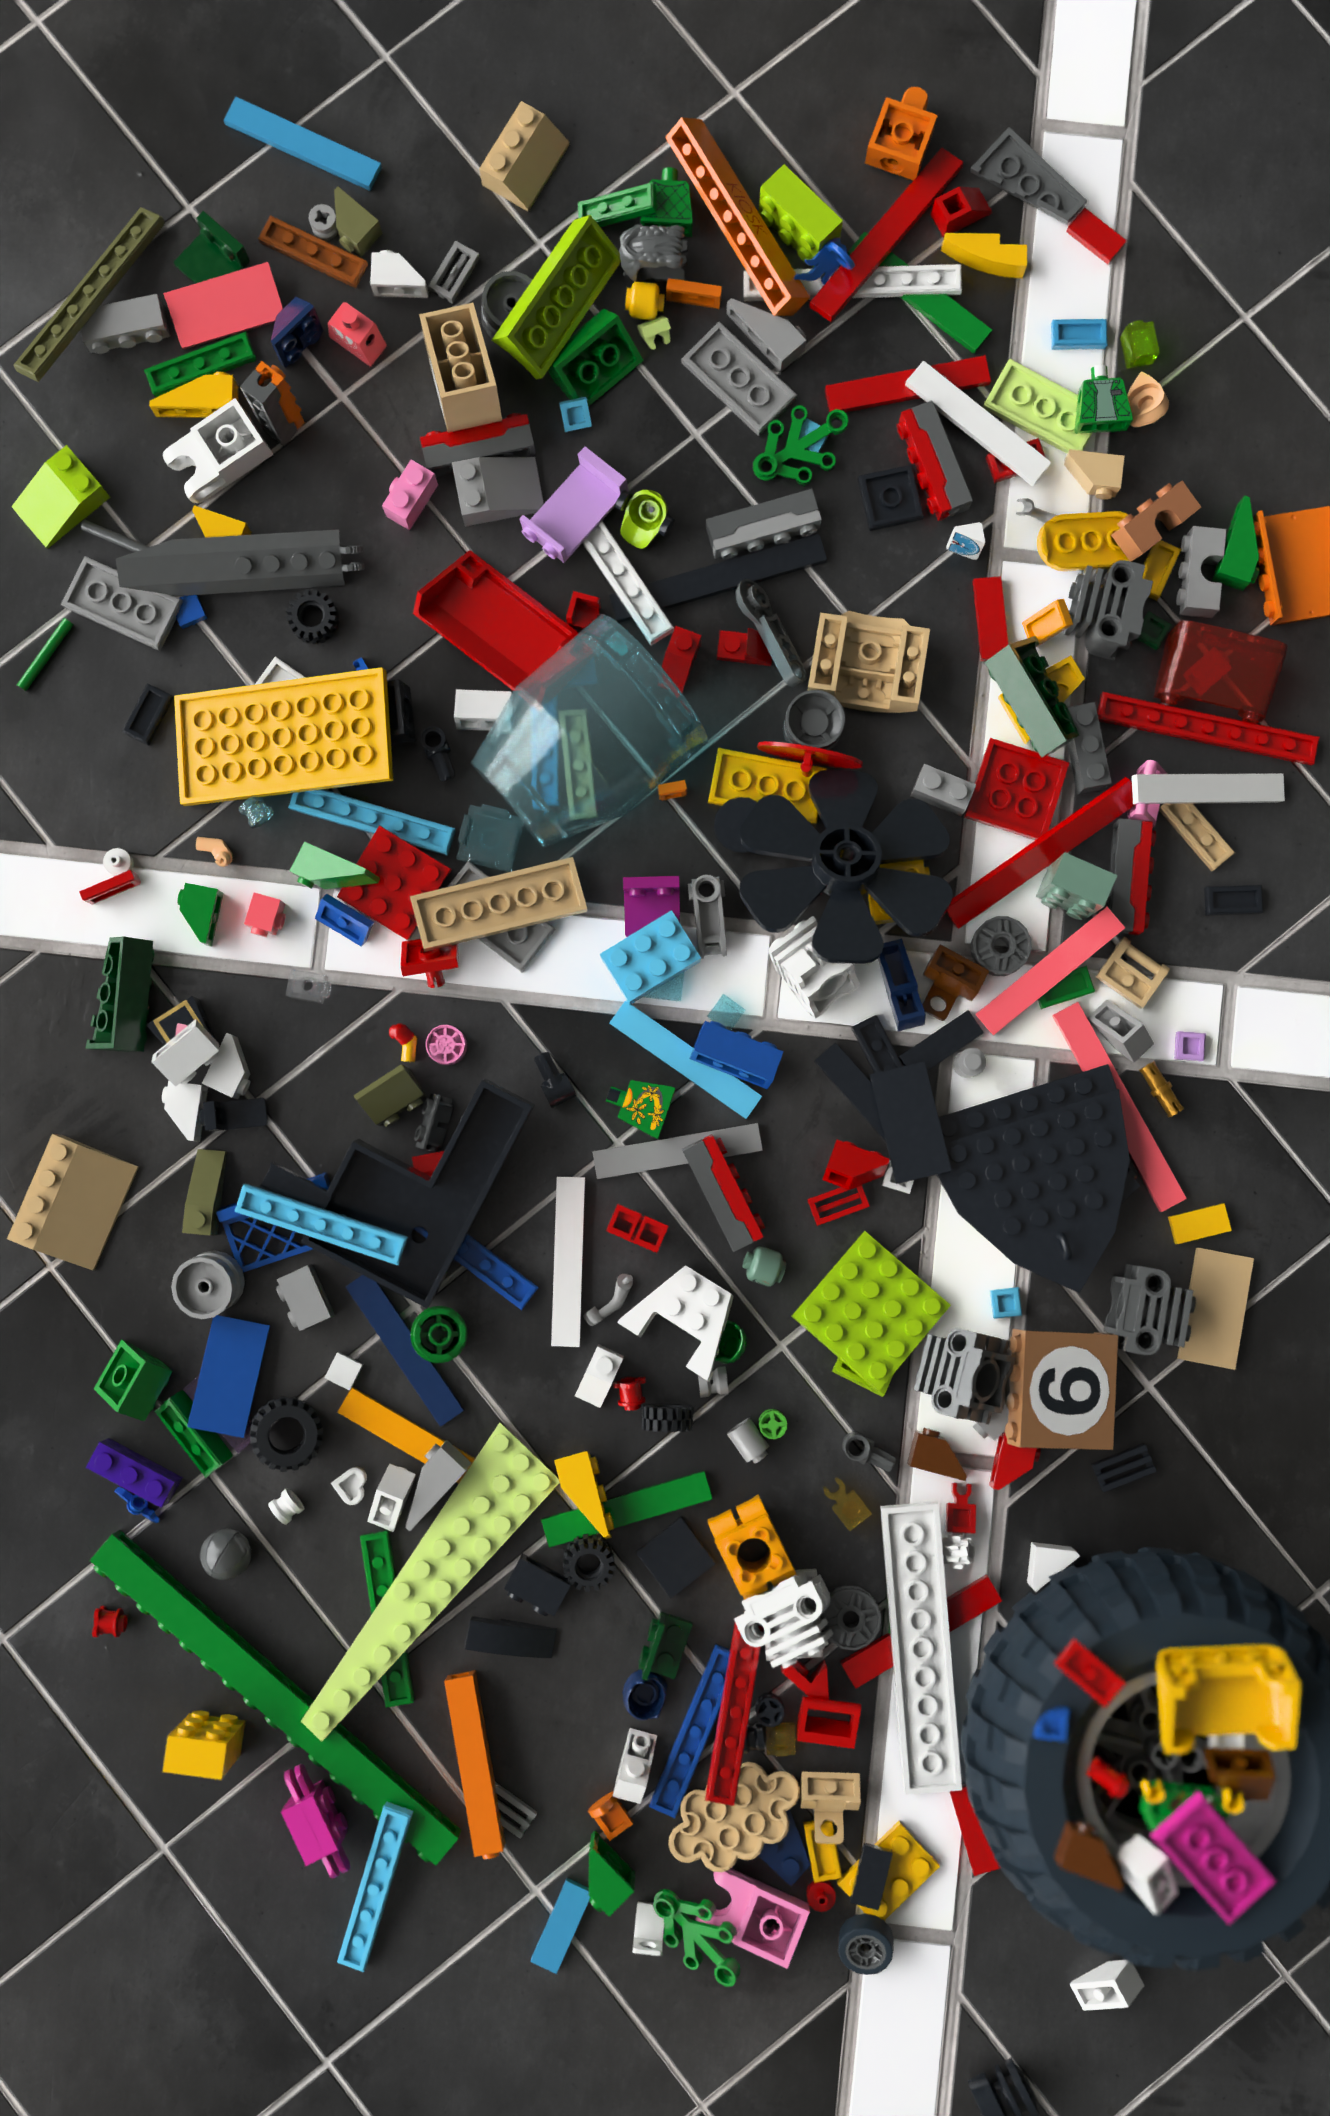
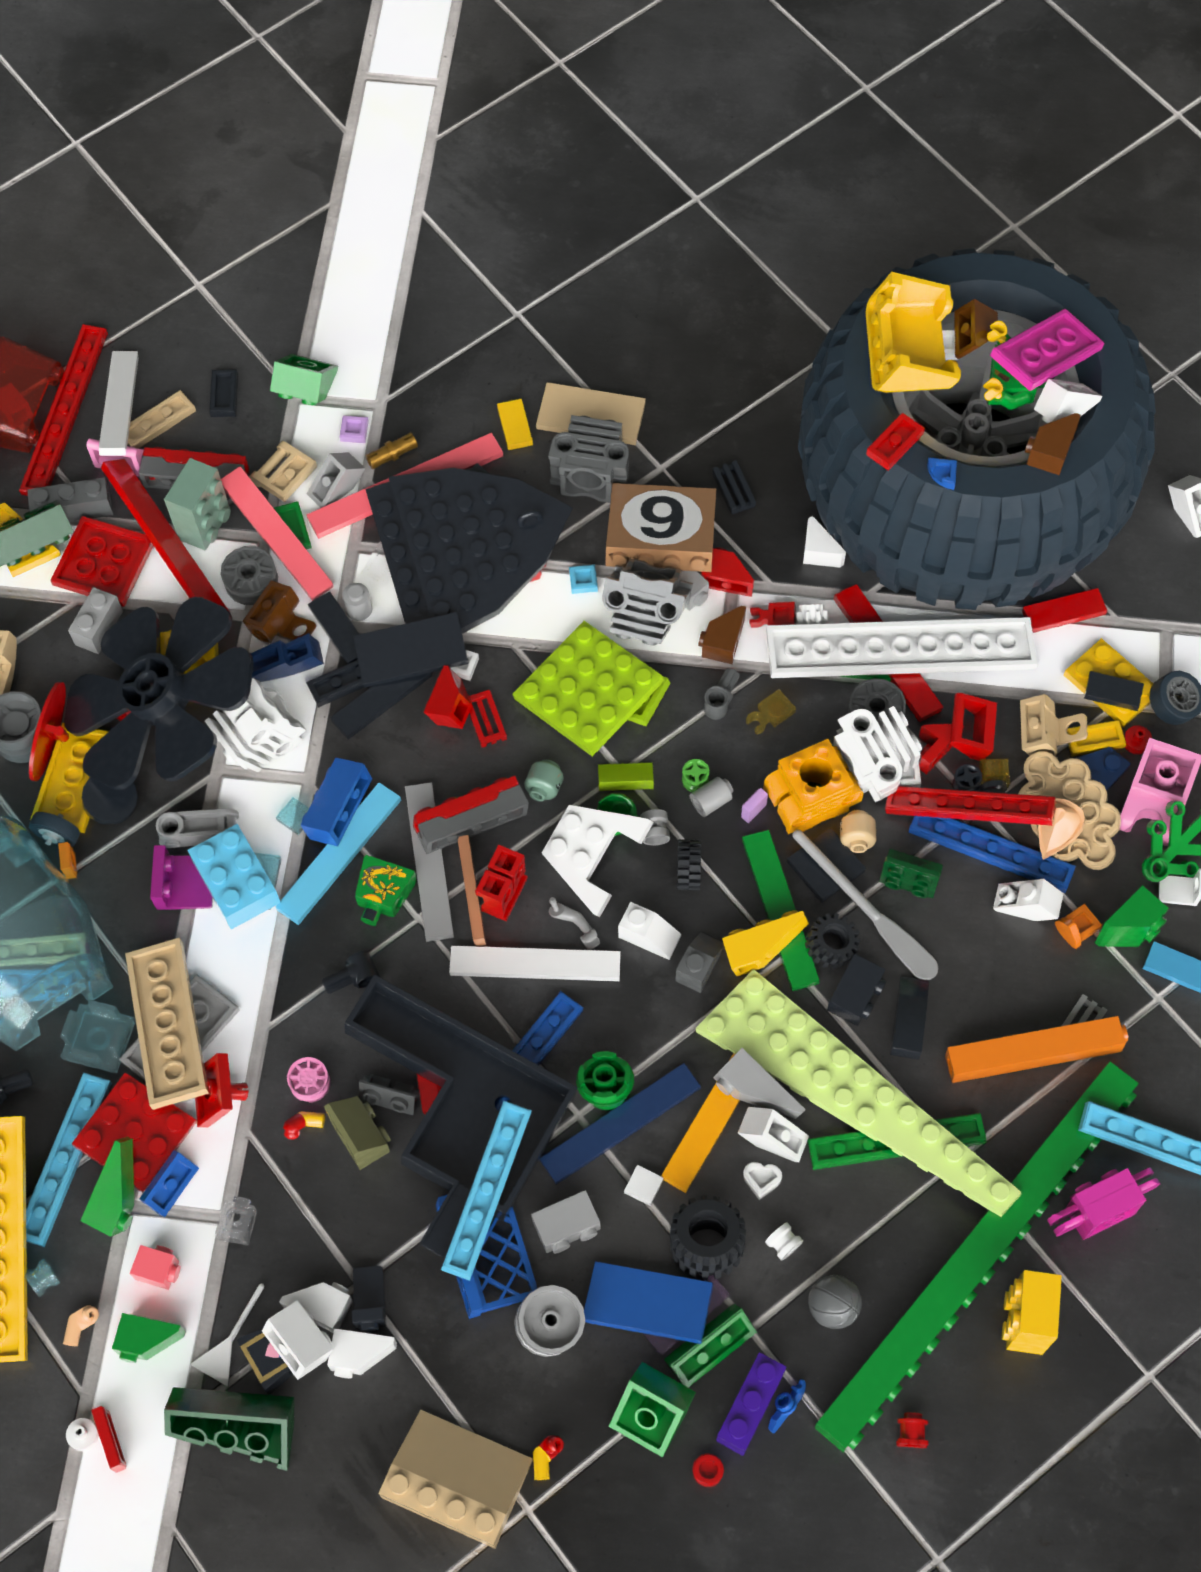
camera: 90 degrees left, 20 degrees down
olive slope [182,1149,227,1235] -> none
red brick [613,1377,646,1411] -> none
dark blue hair [622,1670,668,1721] -> none
red pin [1086,1757,1130,1798] -> none
none -> black wheel [29,812,80,847]
none -> white piece [190,1283,264,1387]
none -> slope [270,354,339,405]
none -> nougat tile [458,835,487,947]
none -> arm [533,1435,564,1480]
none -> lime slope [598,763,654,791]
none -> dark grey slope [675,932,725,993]
none -> red tile [693,1453,724,1487]
none -> lavender tile [741,788,768,823]
none -> light grey piece [792,829,938,980]
none -> tan head [840,810,877,853]
none -> light nougat piece [1038,798,1085,860]

